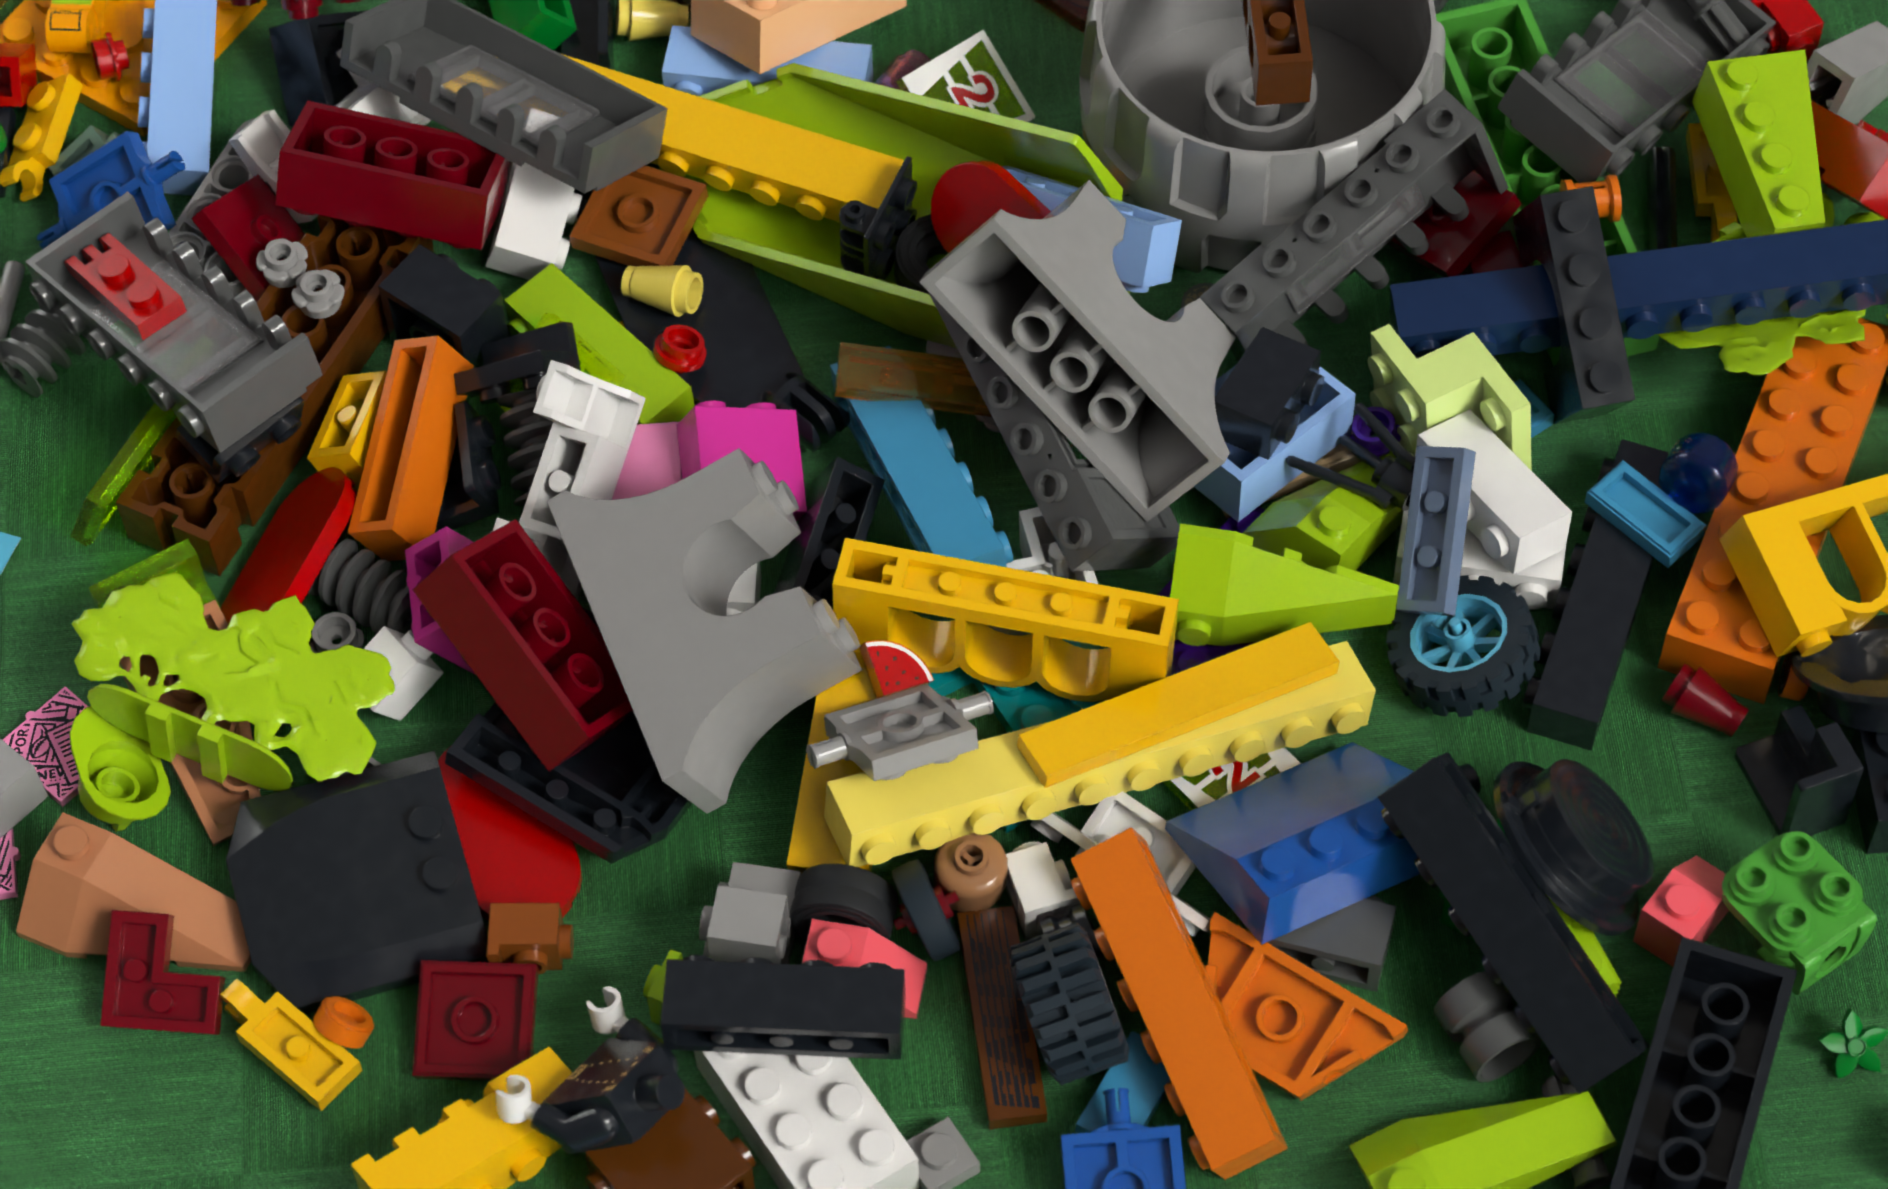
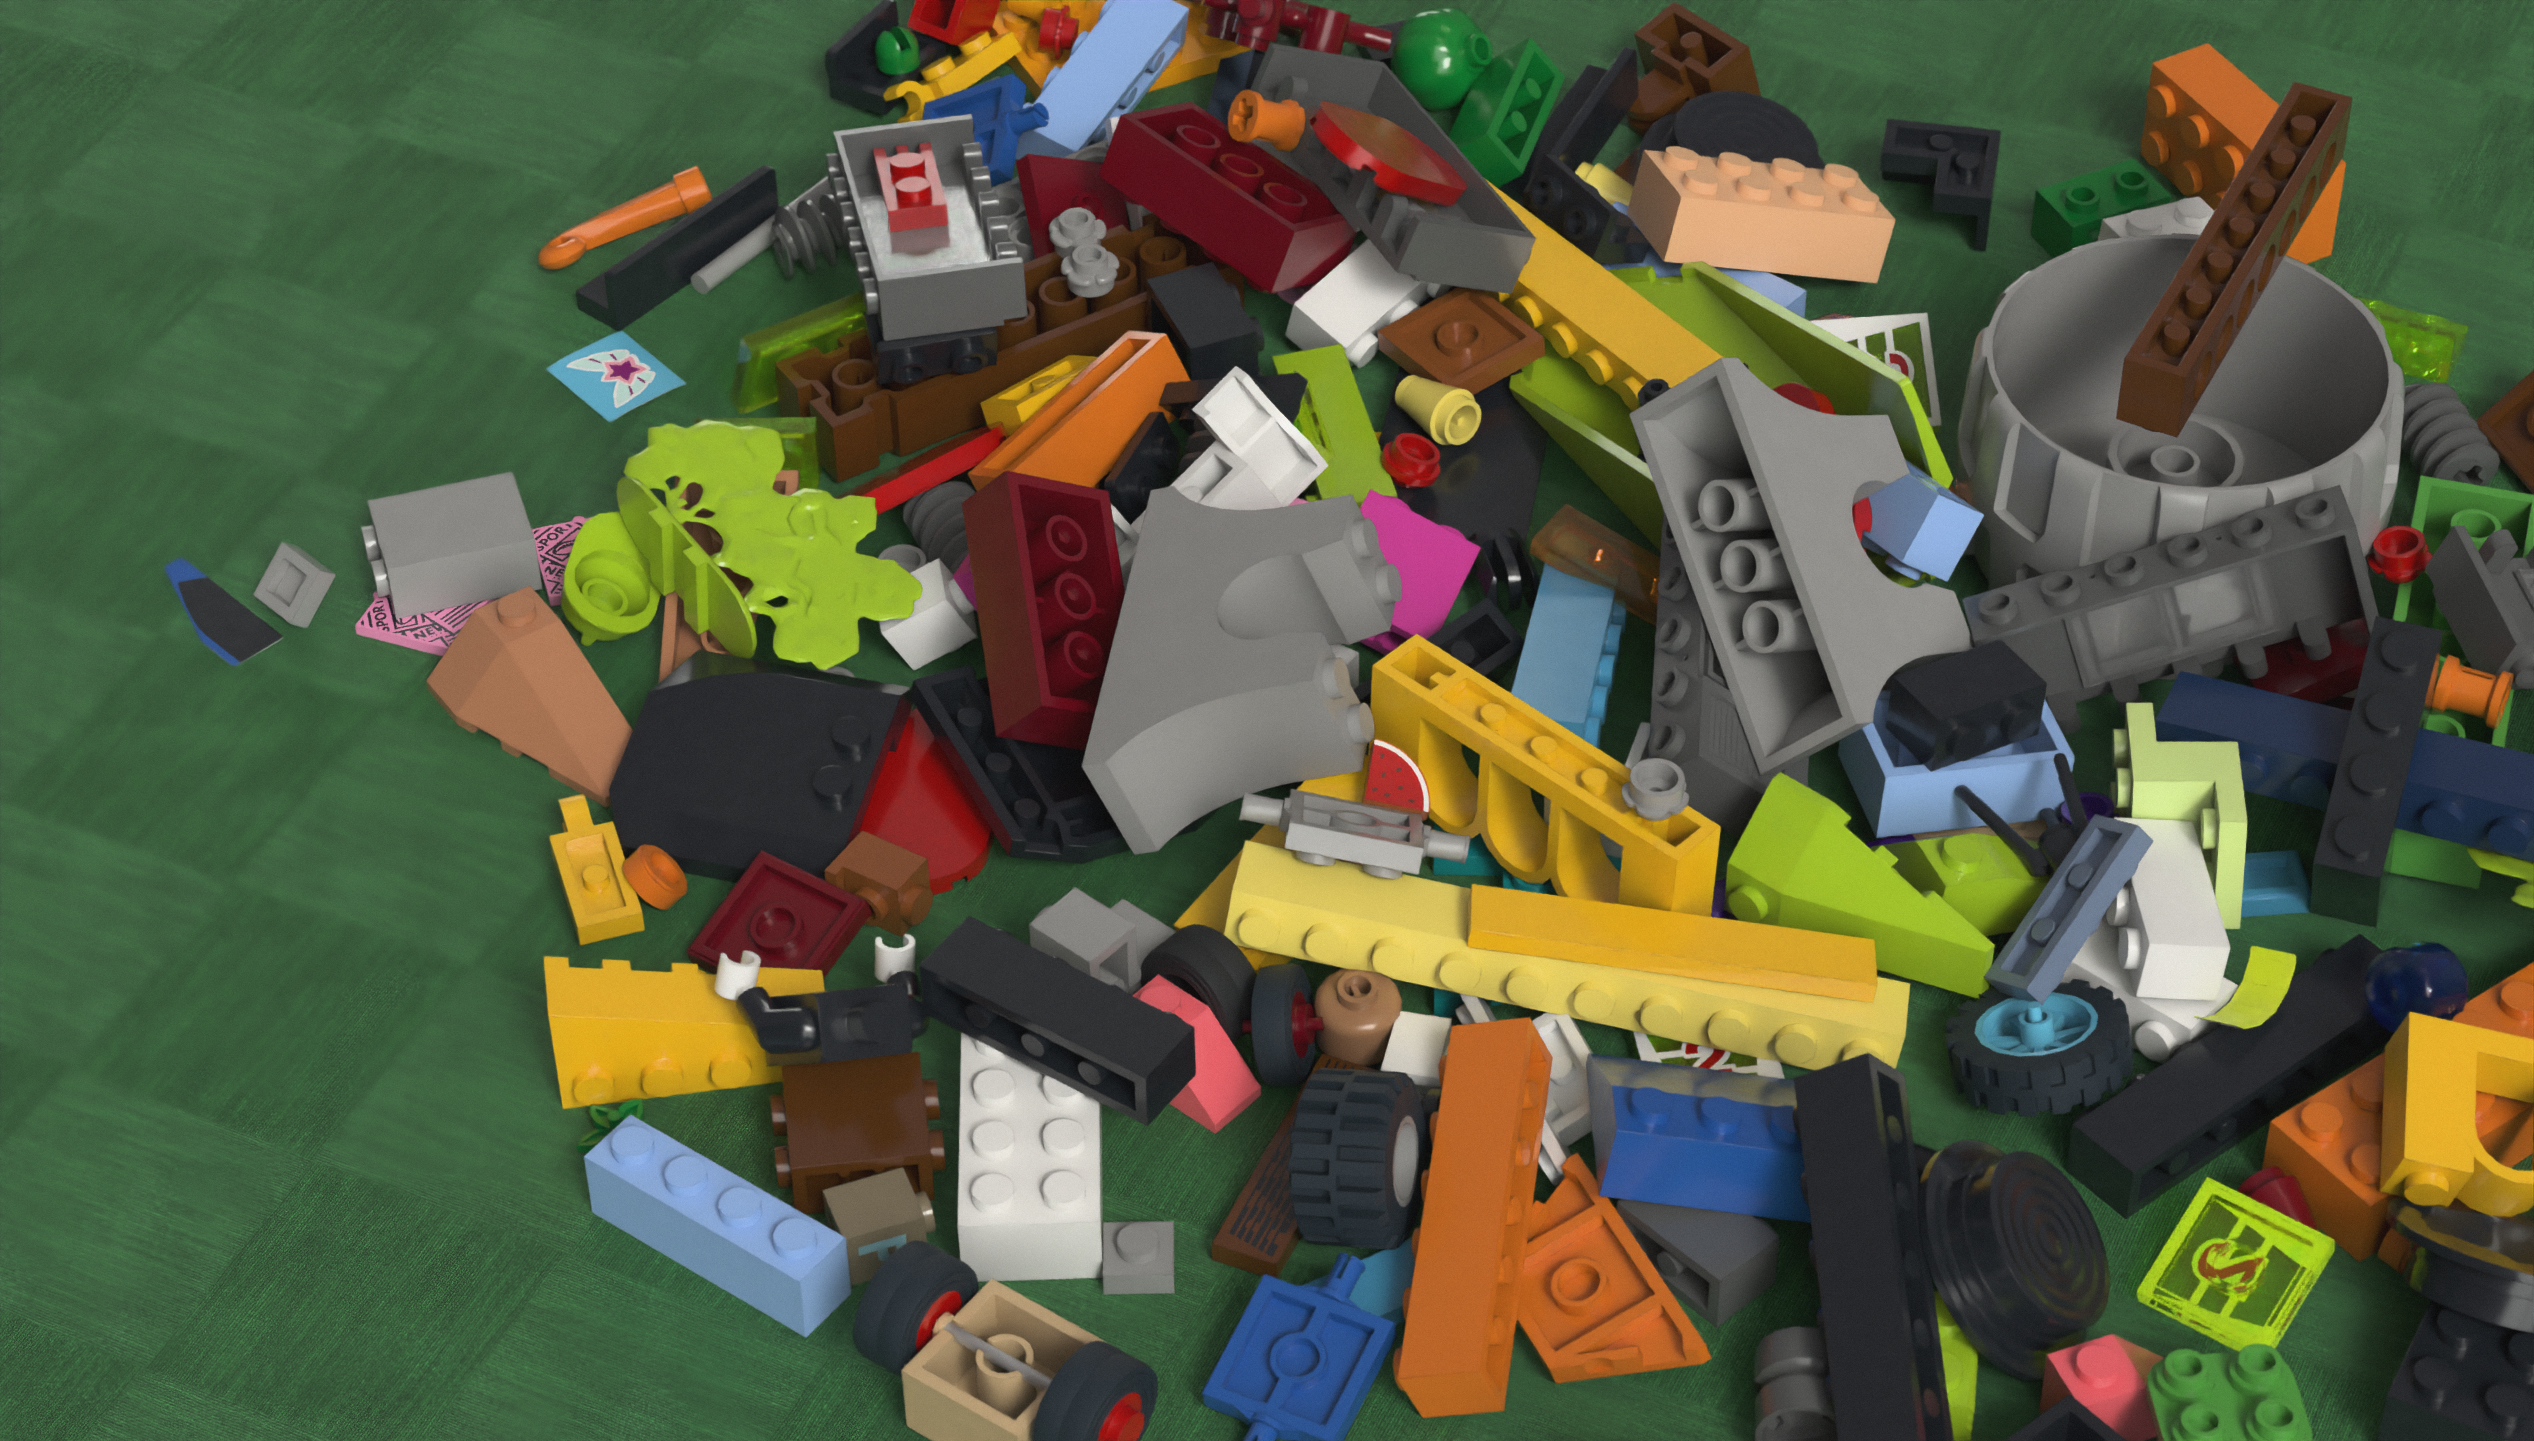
camera: 30 degrees right, 15 degrees down
dark red plate [100,910,225,1035] -> none
dark azure tile [1585,460,1707,568] -> none
black panel [1734,705,1864,836] -> none
none -> orange bush [1228,89,1306,152]
none -> red tile [1309,101,1467,206]
none -> black bracket [1524,155,1650,263]
none -> light grey plate [1622,758,1689,821]
none -> clear neon green tile [2137,1177,2335,1351]
none -> neon yellow sticker [2194,946,2296,1029]
none -> red plate [2368,526,2432,583]

